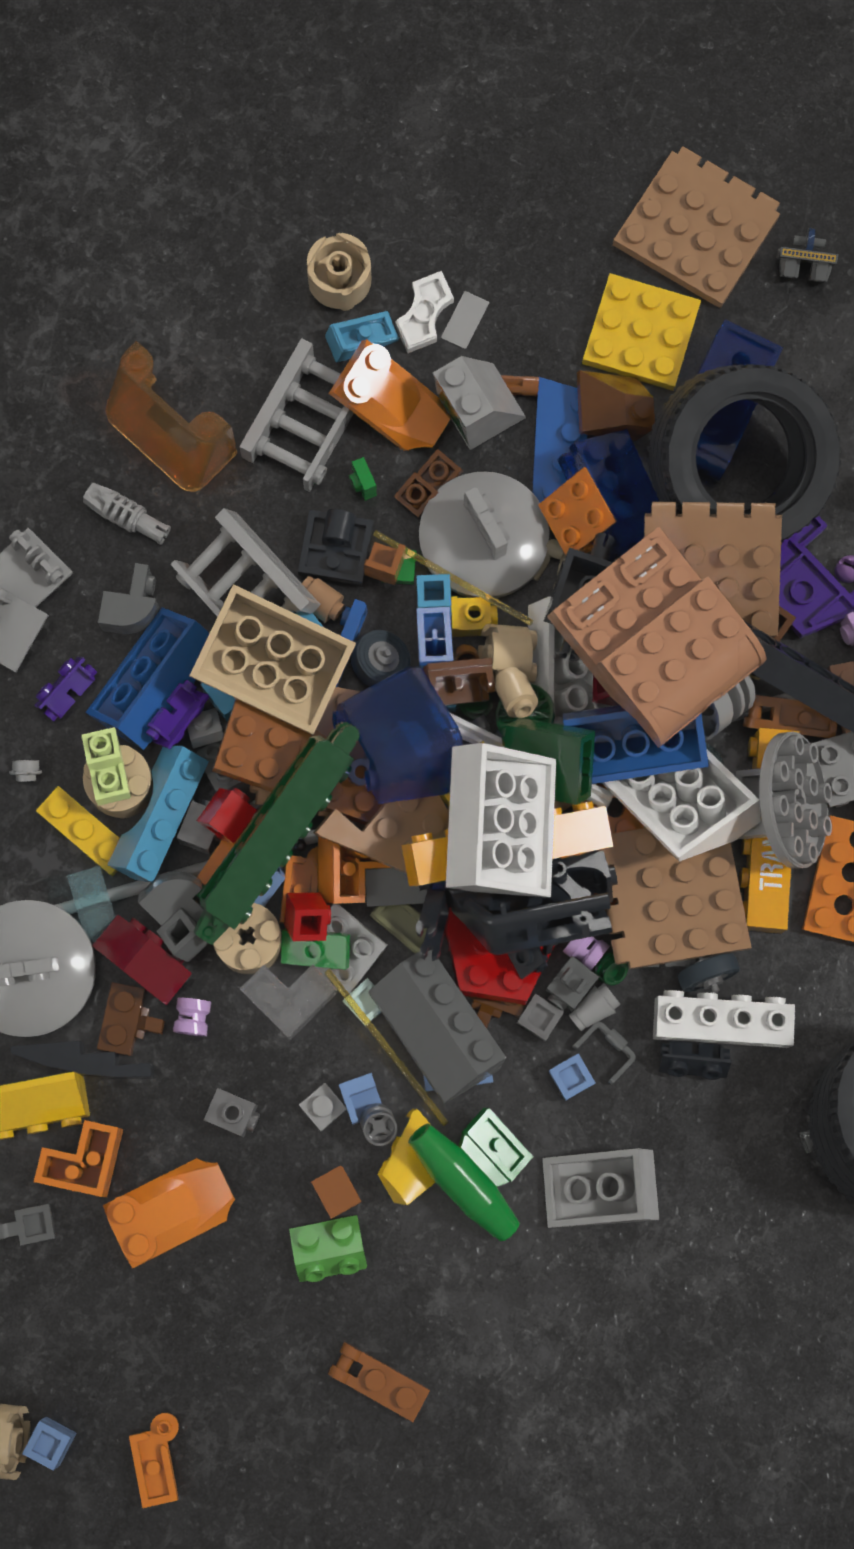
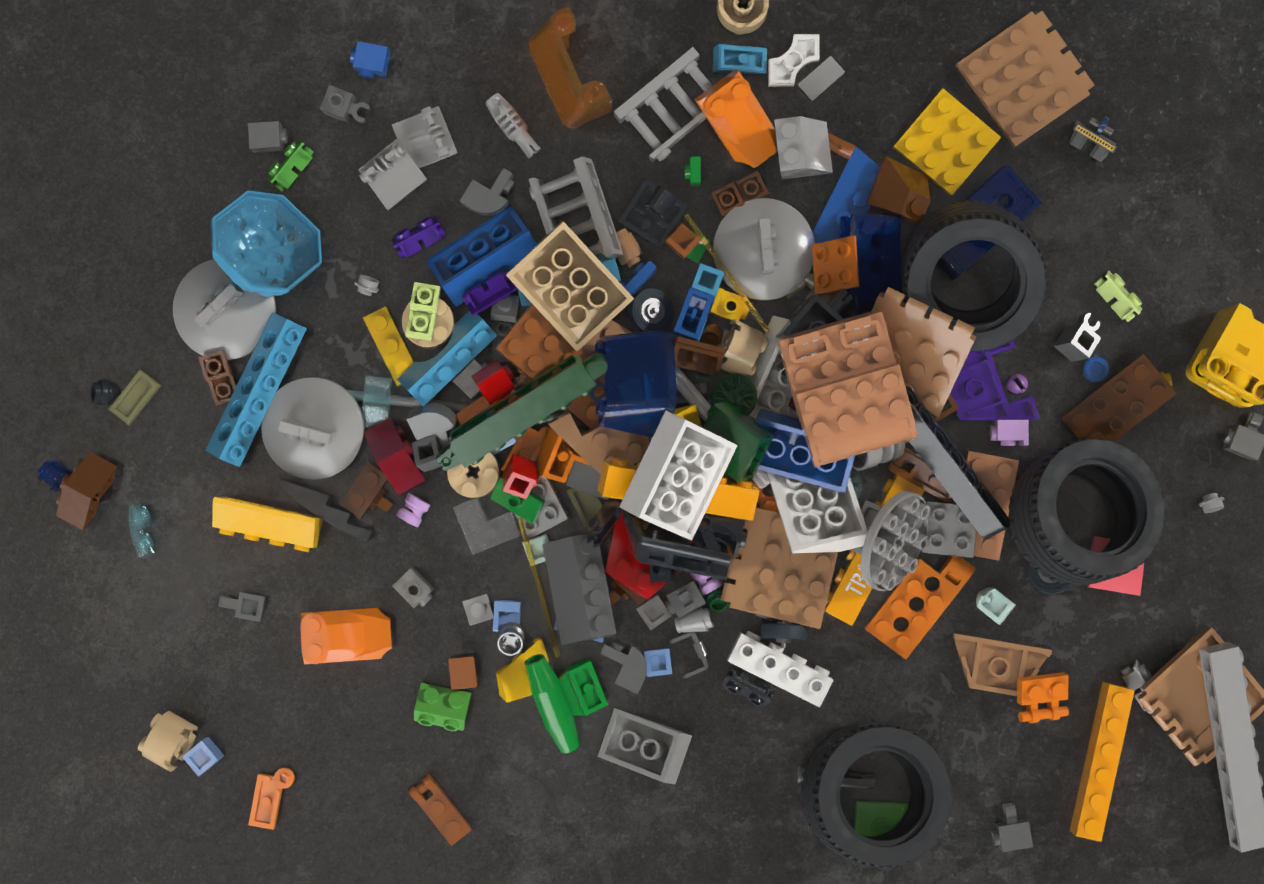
camera: 25 degrees right, 10 degrees up
orange brick [34,1120,123,1197] -> none
tan brick [495,667,538,718] -> none
none -> dark grey brick [600,641,647,694]

